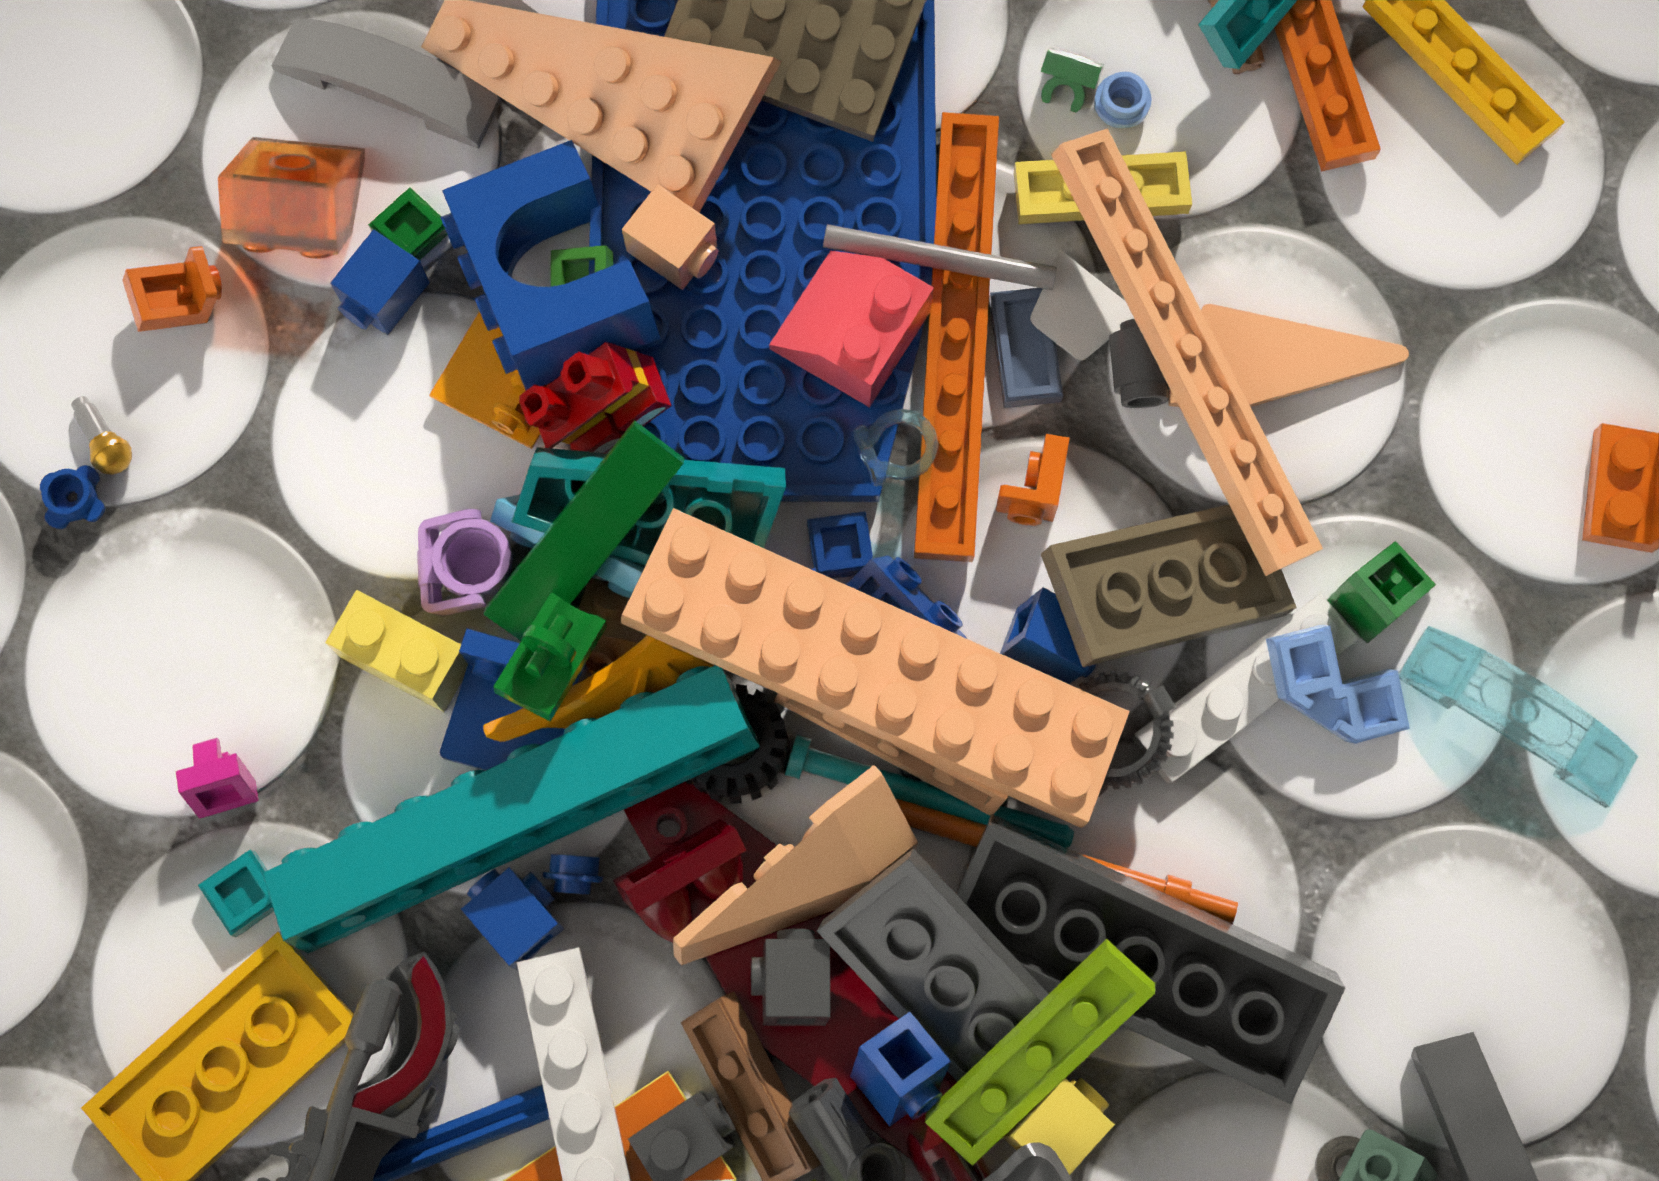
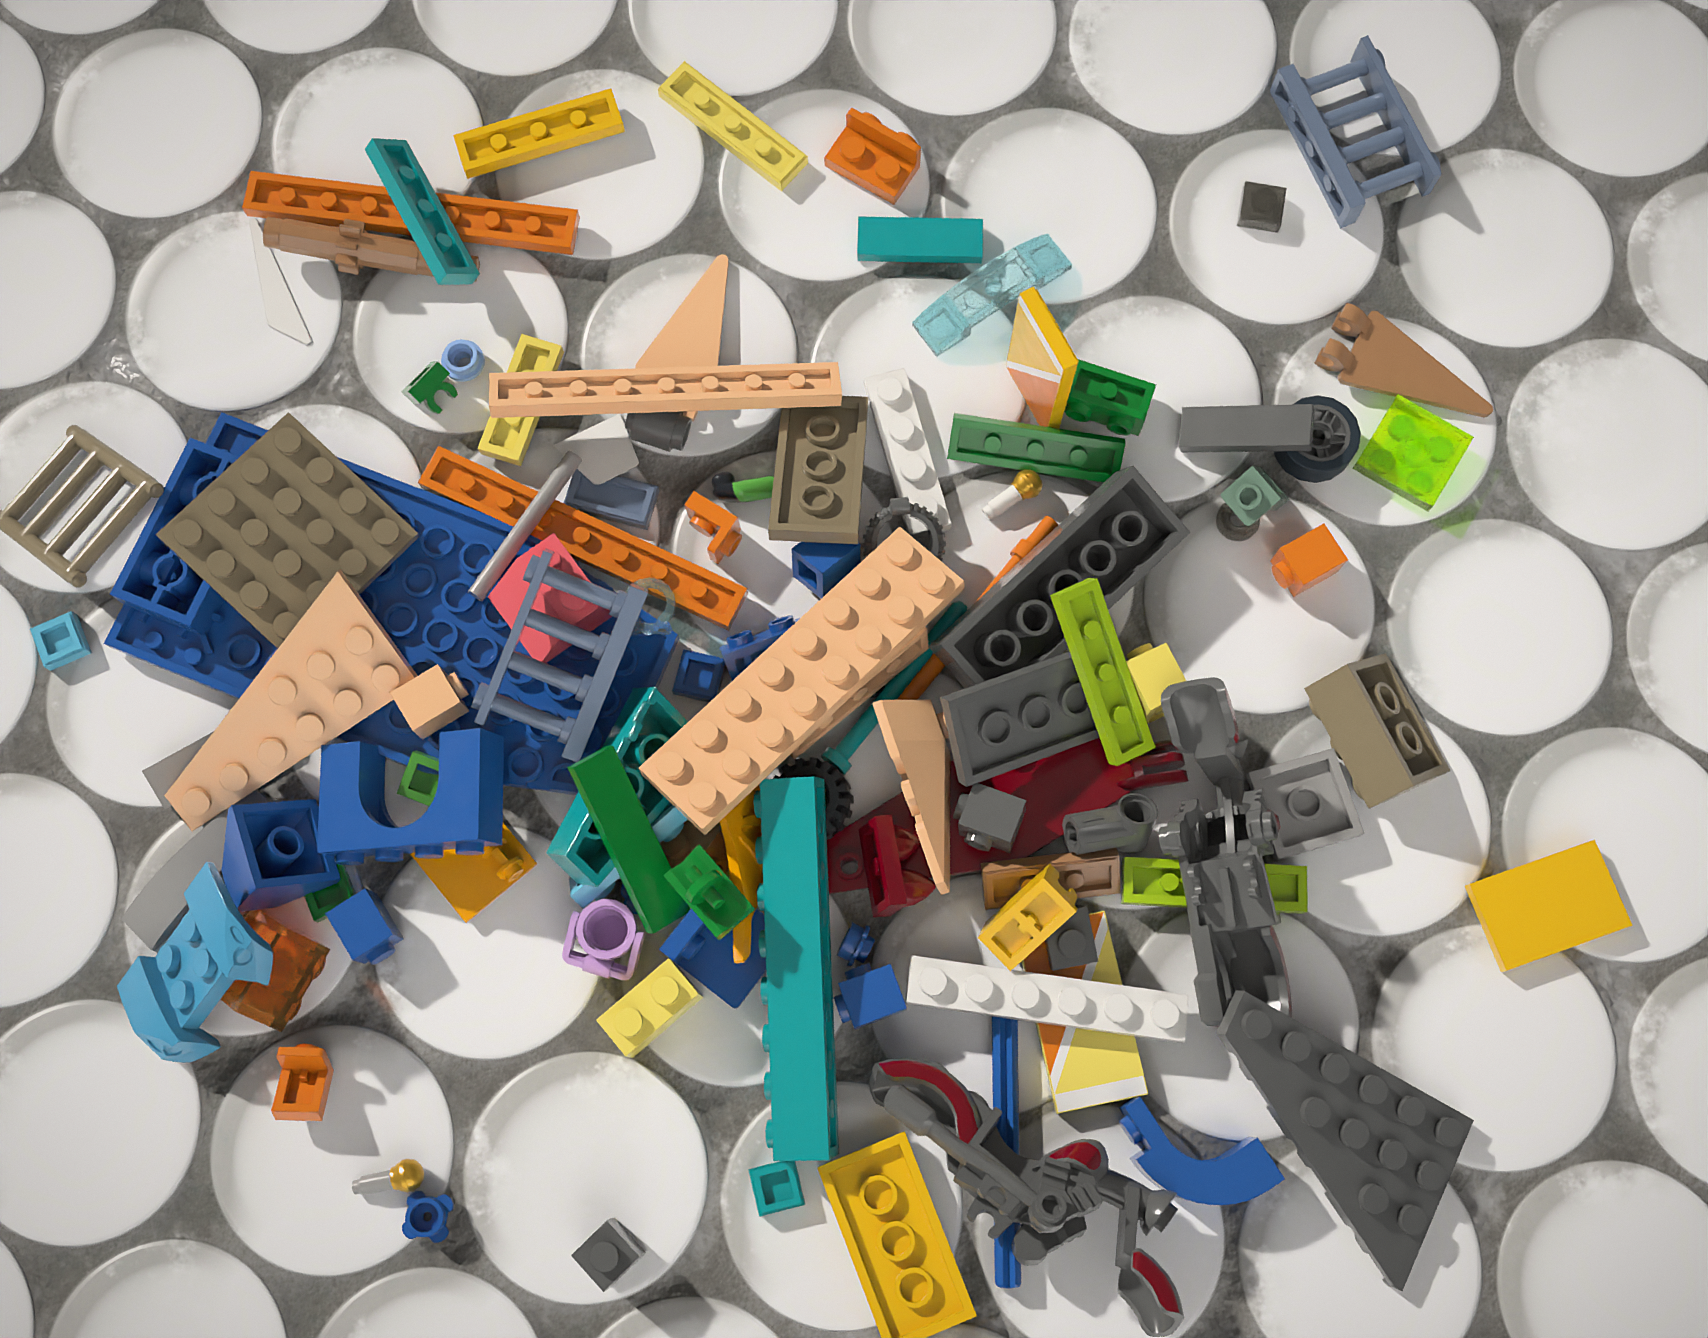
camera: 65 degrees left, 0 degrees up
dark pink tile [175,738,259,819] -> none
red hips [519,342,672,453] -> none
blue brick [850,1012,951,1126] -> none
light blue tile [1266,625,1410,744] -> none
green slope [1327,541,1436,644] -> none
none -> dark azure piece [117,862,273,1063]
none -> blue slope [222,799,340,912]
none -> sand blue fence [471,548,648,762]
none -> dark grey brick [571,1217,646,1292]
none -> light yellow tile [658,61,808,192]
none -> arm [711,472,774,502]
none -> teal tile [857,216,983,264]
none -> green plate [947,413,1126,483]
none -> yellow hinge [978,863,1078,971]
none -> piece [982,470,1043,520]
none -> yellow tile [1006,286,1079,429]
none -> green bracket [1064,359,1157,436]

